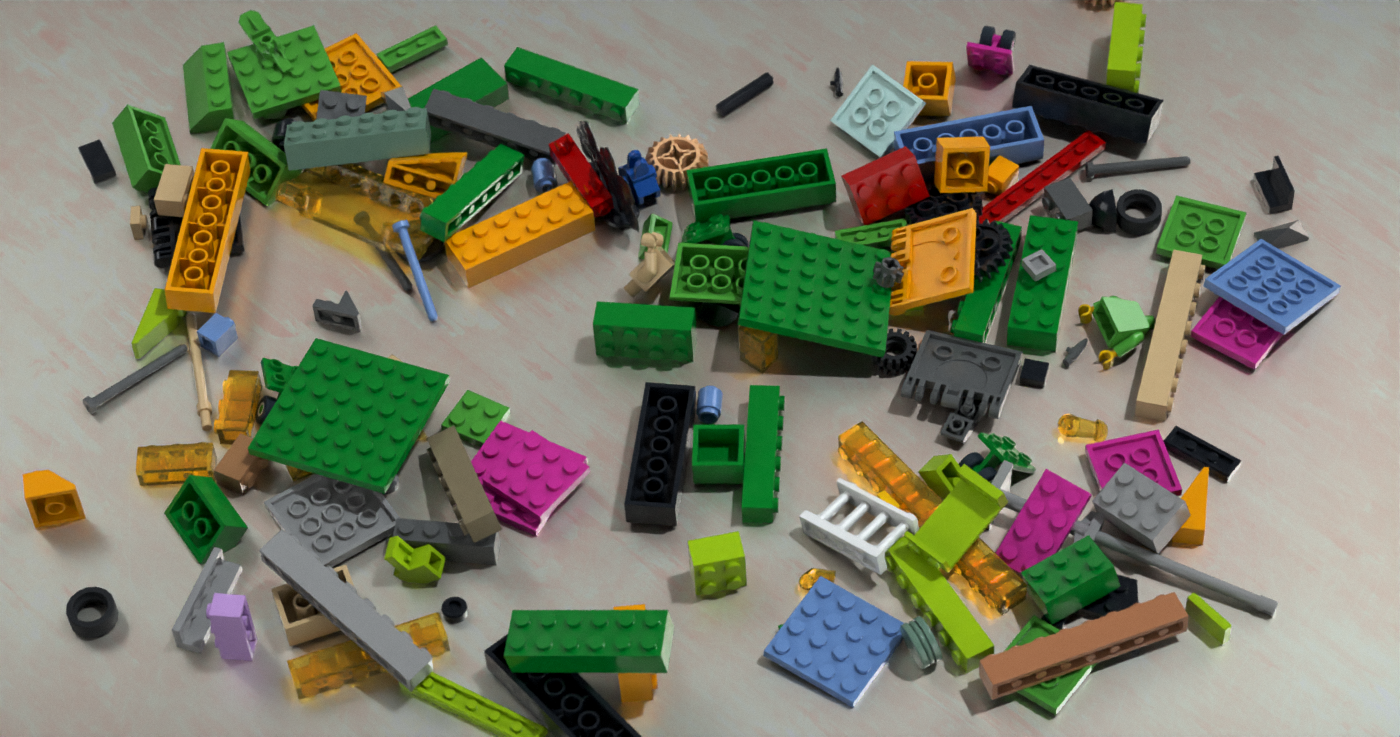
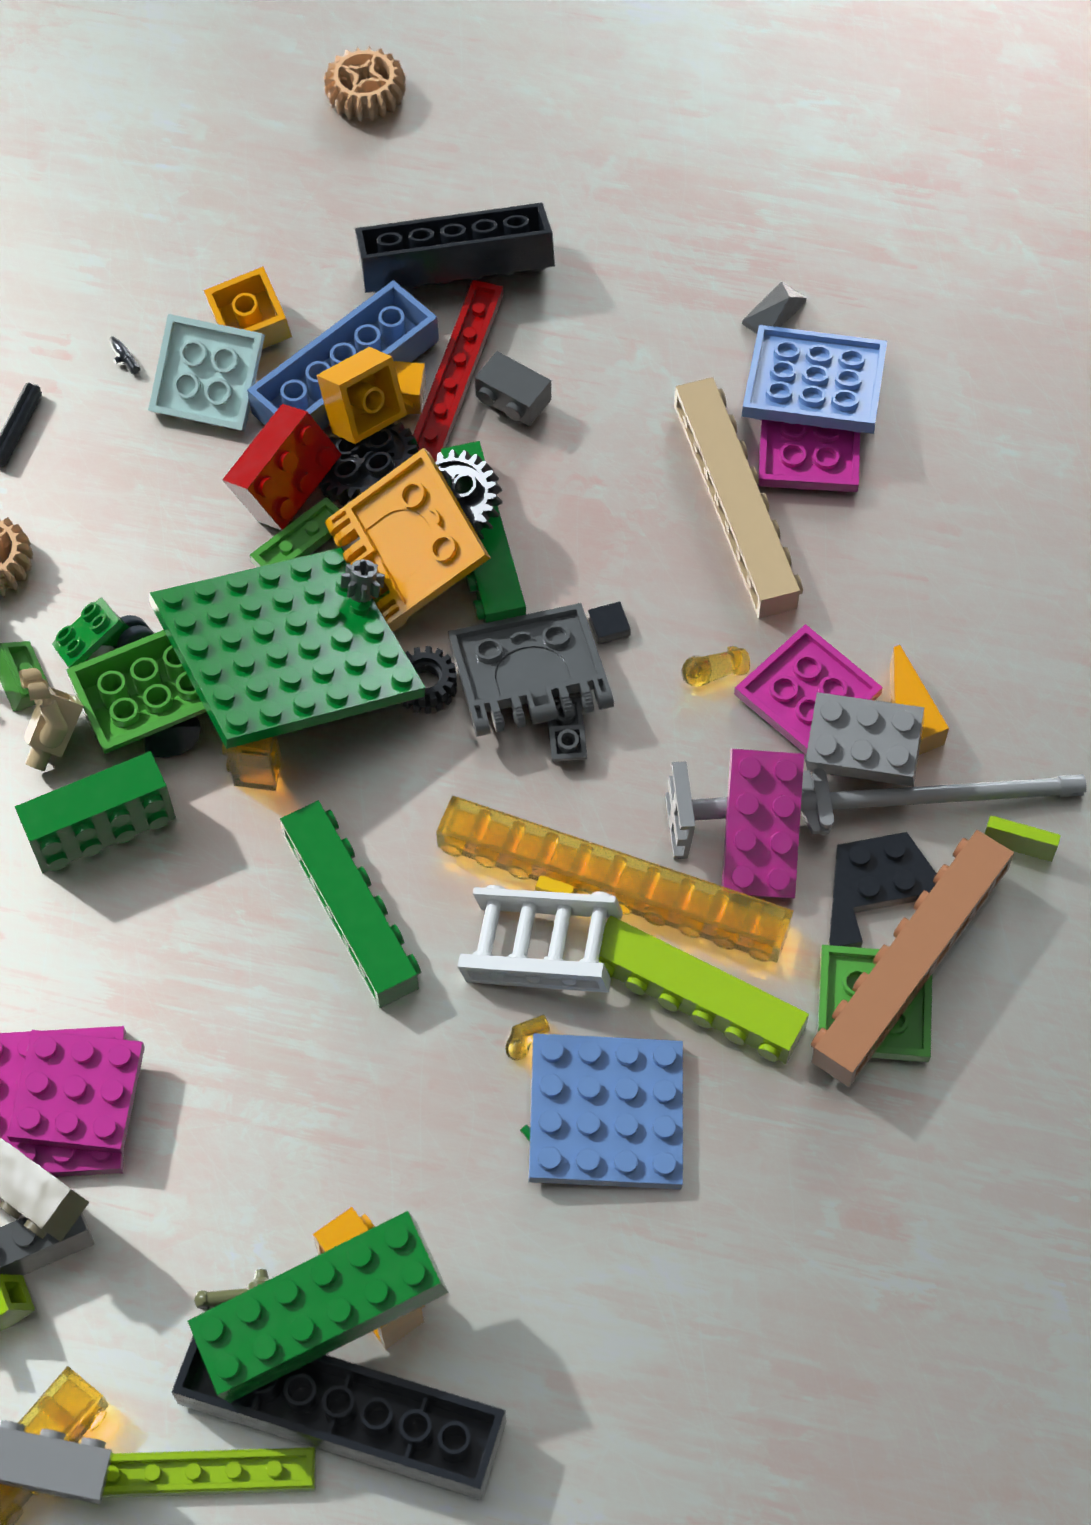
camera: 35 degrees left, 10 degrees up
black tile [441,597,468,623] -> none
black brick [624,382,697,526] -> none
green brick [687,148,836,223] -> none
lime brick [688,531,747,596] -> none
green piece [692,424,745,484] -> none
medium blue brick [696,386,723,424] -> none
sand green head [900,616,942,669] -> none
lime panel [904,464,1008,573] -> none
lime slope [918,454,961,499] -> none
green plate [959,432,1036,483] -> none
dark pink plate [966,26,1016,75] -> none
green brick [1007,215,1078,352] -> none
light grey plate [1021,249,1056,281] -> none
green brick [1021,535,1120,624] -> none
dark grey helmet [1063,338,1088,367] -> none
bright green torso [1078,296,1156,370] -> none
dark grey bar [1085,156,1190,178] -> none
black brick [1089,189,1117,232] -> none
lime brick [1106,2,1147,93] -> none
black tyre [1116,189,1162,235] -> none
bright green plate [1156,195,1247,269] -> none
black tile [1163,426,1242,483] -> none
black panel [1253,156,1295,214] -> none

